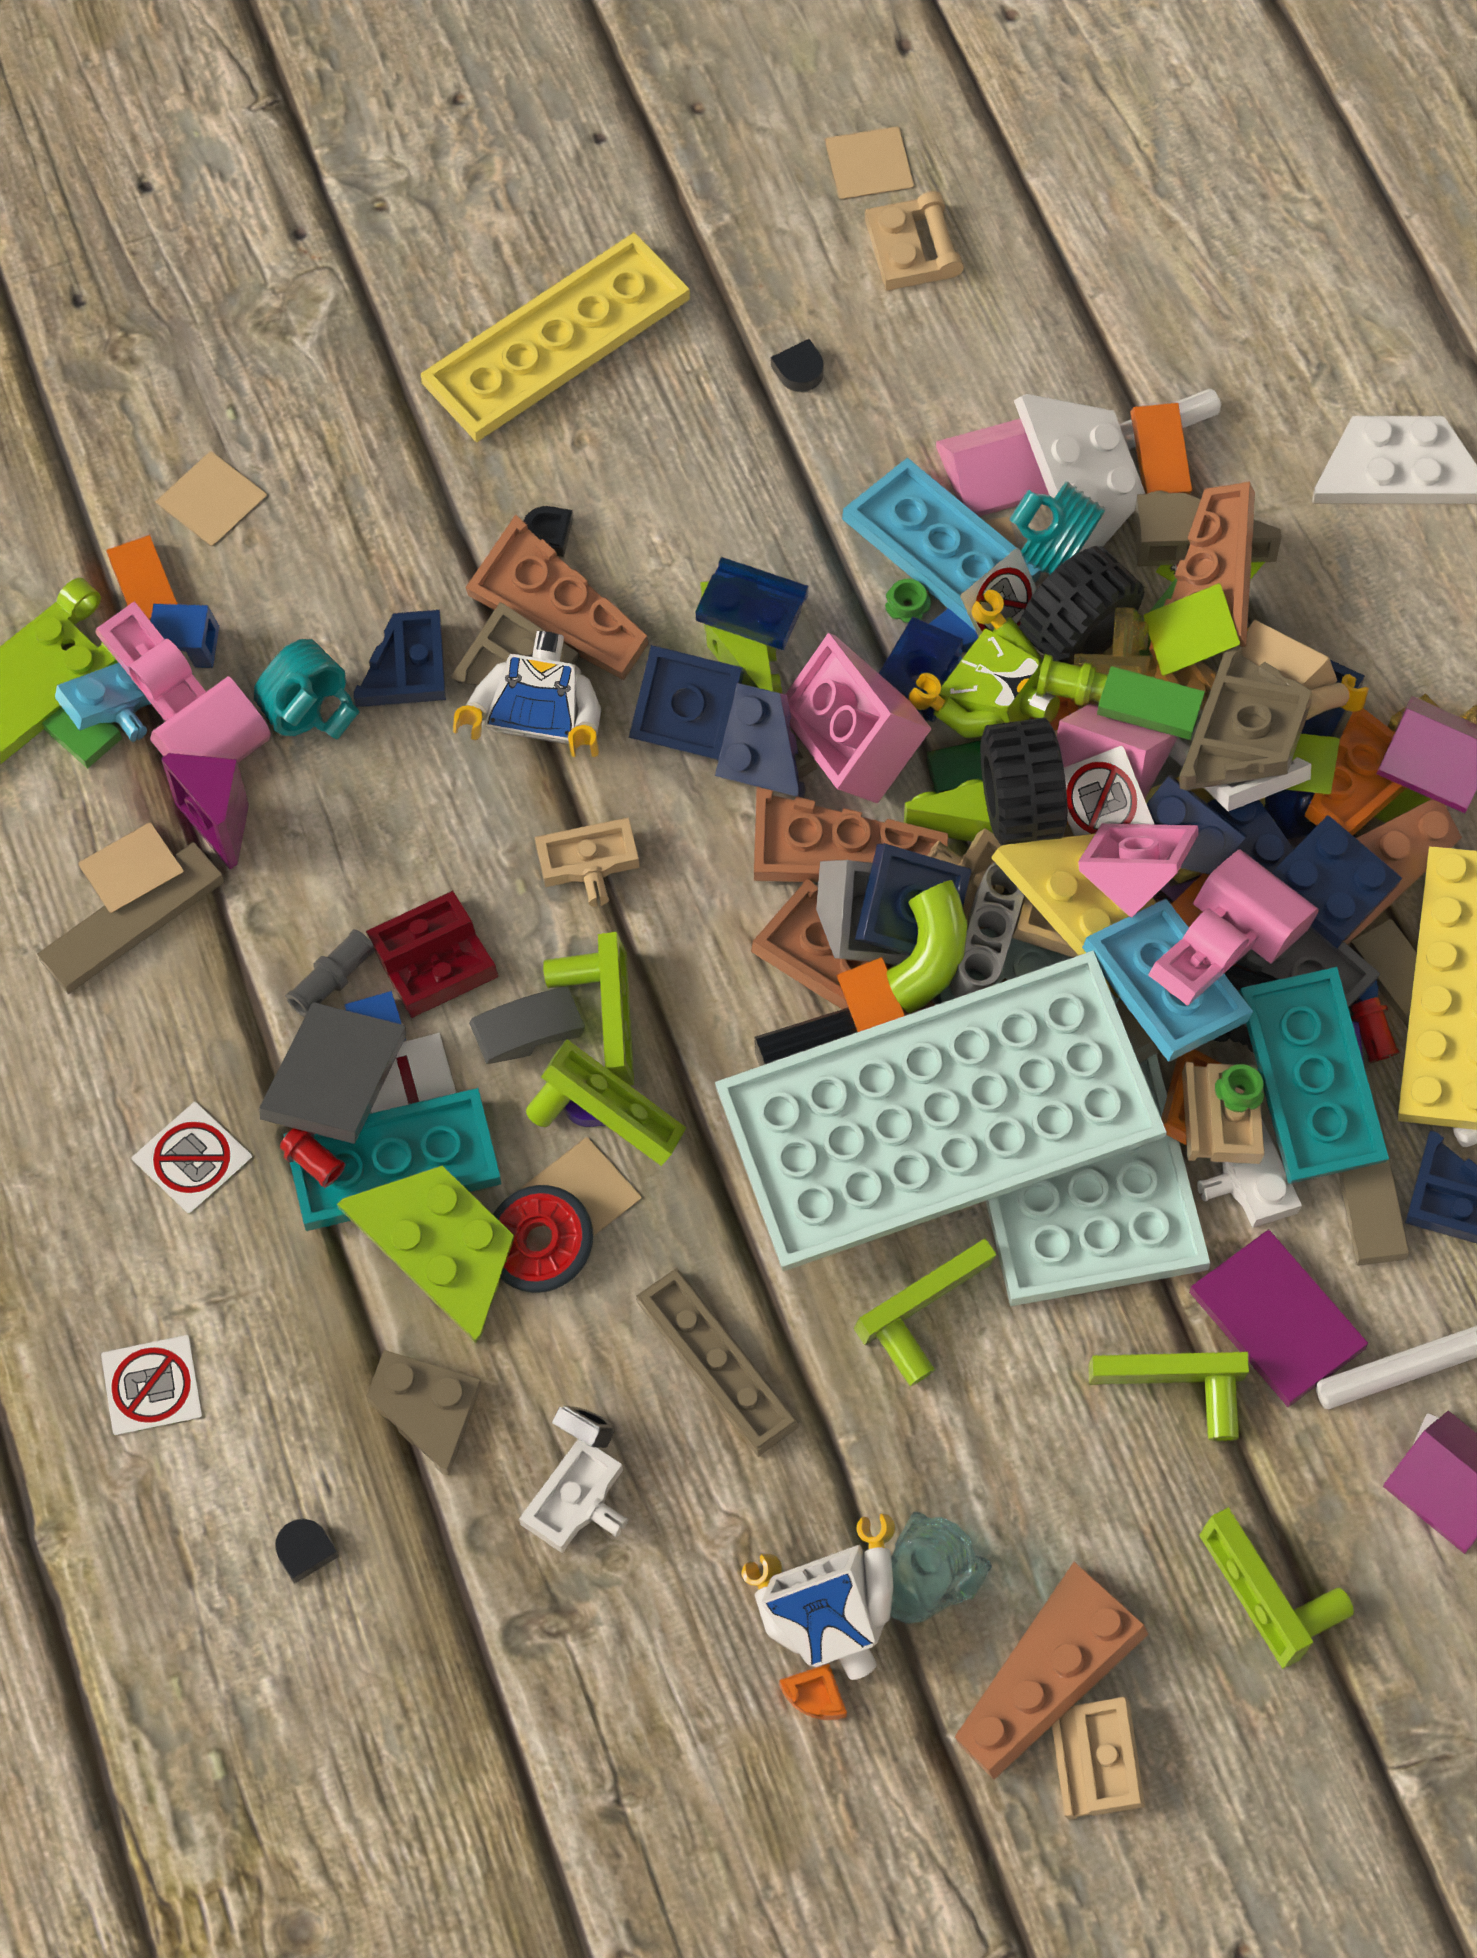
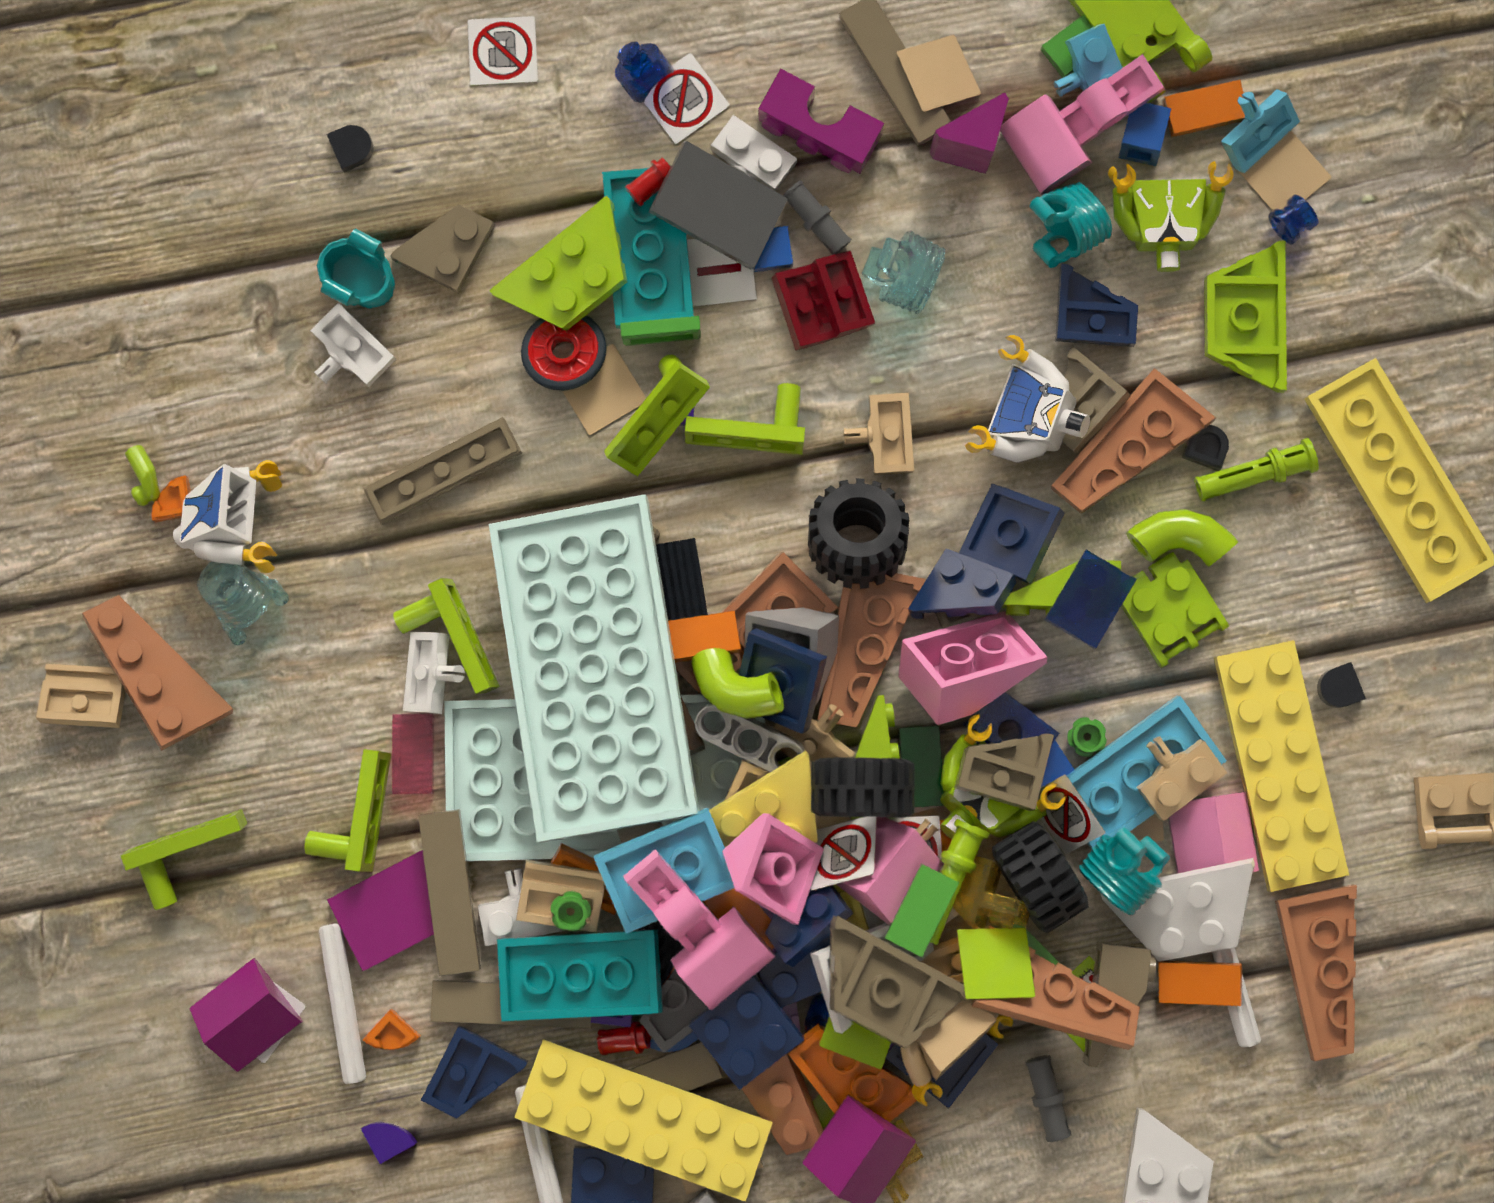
camera: 100 degrees right, 20 degrees up
dark grey slope [469,986,585,1064] -> none
tile [552,1406,615,1448] -> none
none -> lime arm [125,445,160,506]
none -> teal piece [316,228,395,309]
none -> orange tile [363,1009,421,1050]
none -> clear pink tile [392,714,434,794]
none -> white plate [403,632,465,714]
none -> dark tan tile [418,809,481,976]
none -> clear blue piece [615,41,674,103]
none -> bright green tile [620,316,701,346]
none -> white plate [710,115,797,191]
none -> magenta arch [758,68,884,174]
none -> black tyre [808,478,909,589]
none -> clear light blue piece [861,230,946,314]
none -> dark tan wing [954,733,1054,812]
none -> dark grey pin [1025,1055,1072,1142]
none -> lime torso [1108,161,1234,272]
none -> lime plate [1121,552,1229,669]
none -> lime cylinder [1126,509,1238,567]
none -> tan plate [1136,736,1227,822]
none -> lime pin [1194,438,1319,502]
none -> lime wing [1204,241,1287,393]
none -> light yellow plate [1214,640,1349,892]
none -> medium azure plate [1221,89,1300,173]
none -> clear blue wheel [1268,194,1319,245]
none -> nougat wing [1275,884,1357,1061]

